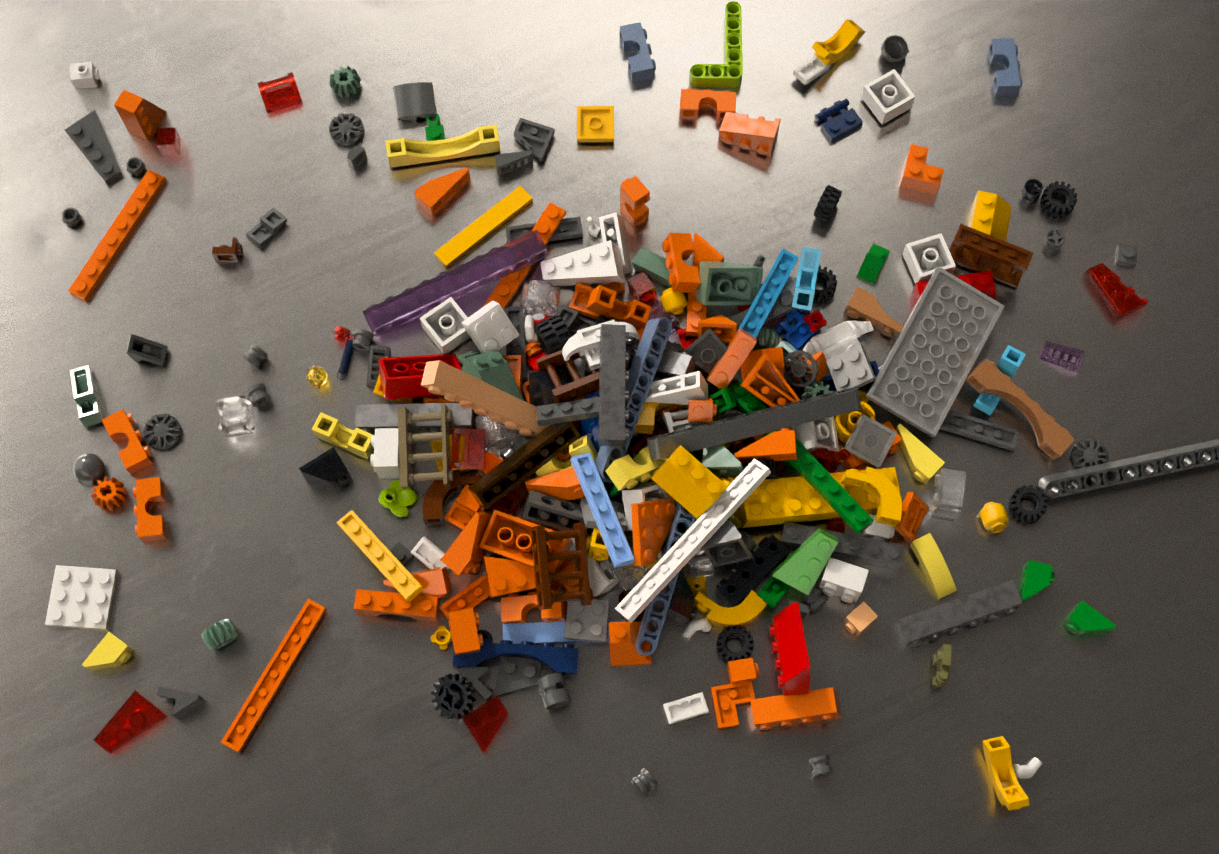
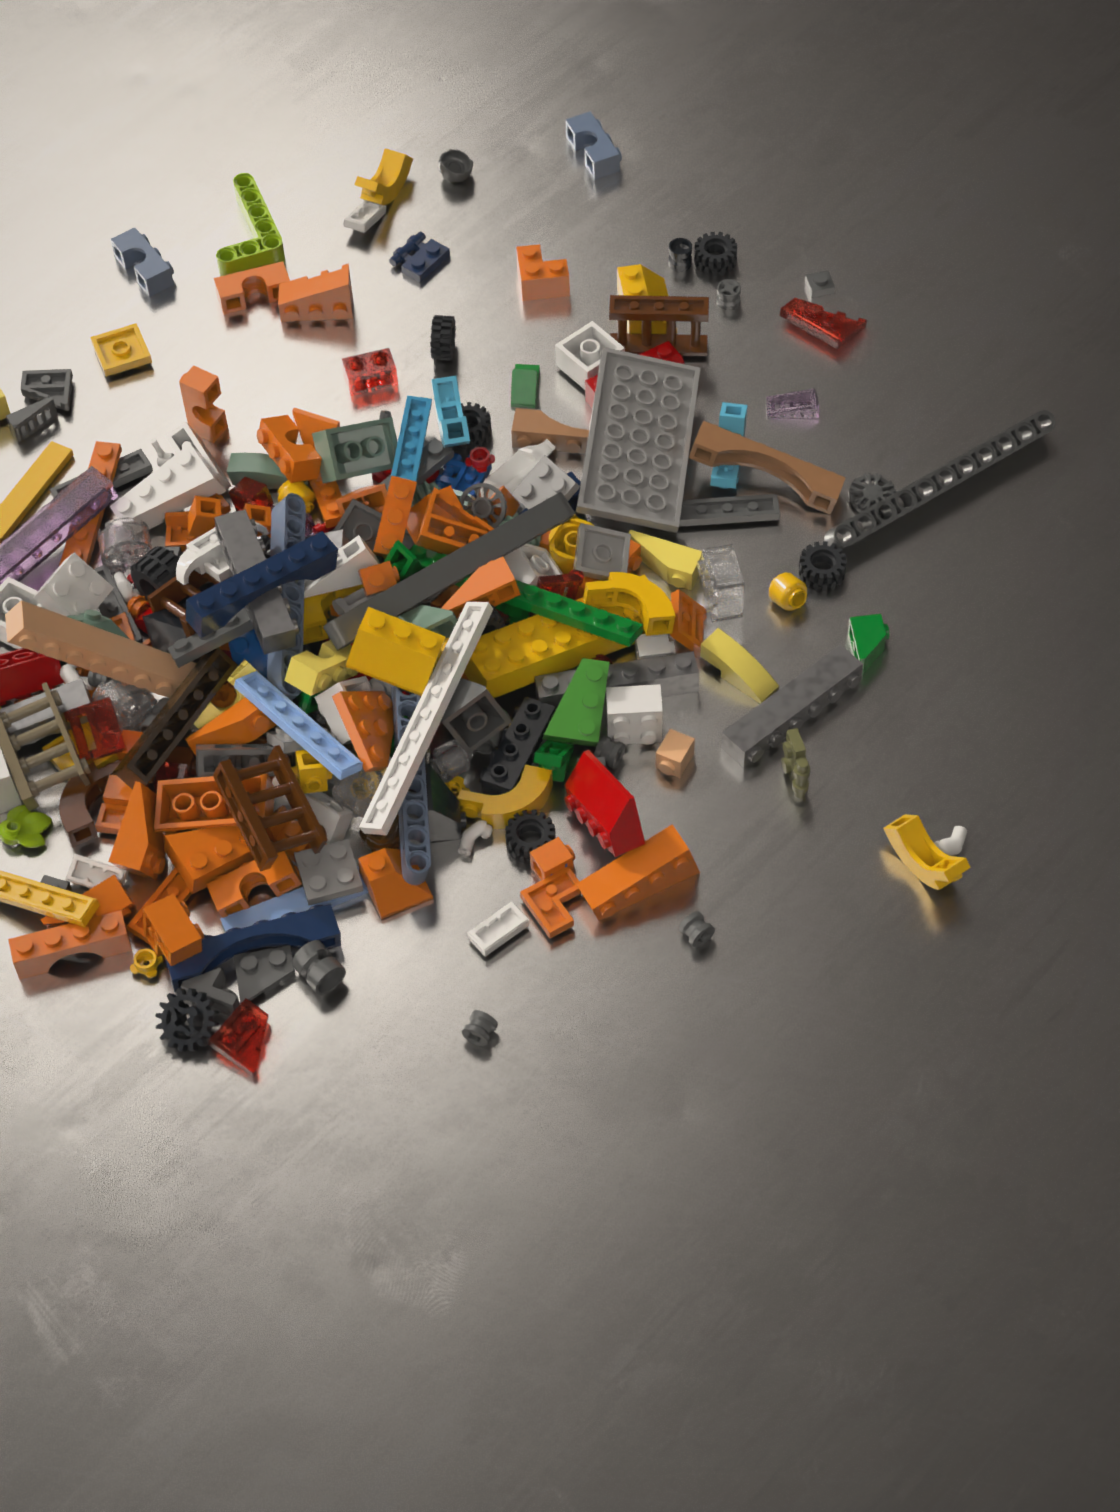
camera: 20 degrees left, 15 degrees down
white brick [861,69,916,125] -> none
green slope [1064,600,1116,636] -> none
none -> dark blue arch [186,531,338,638]
none -> clear red brick [342,348,398,396]

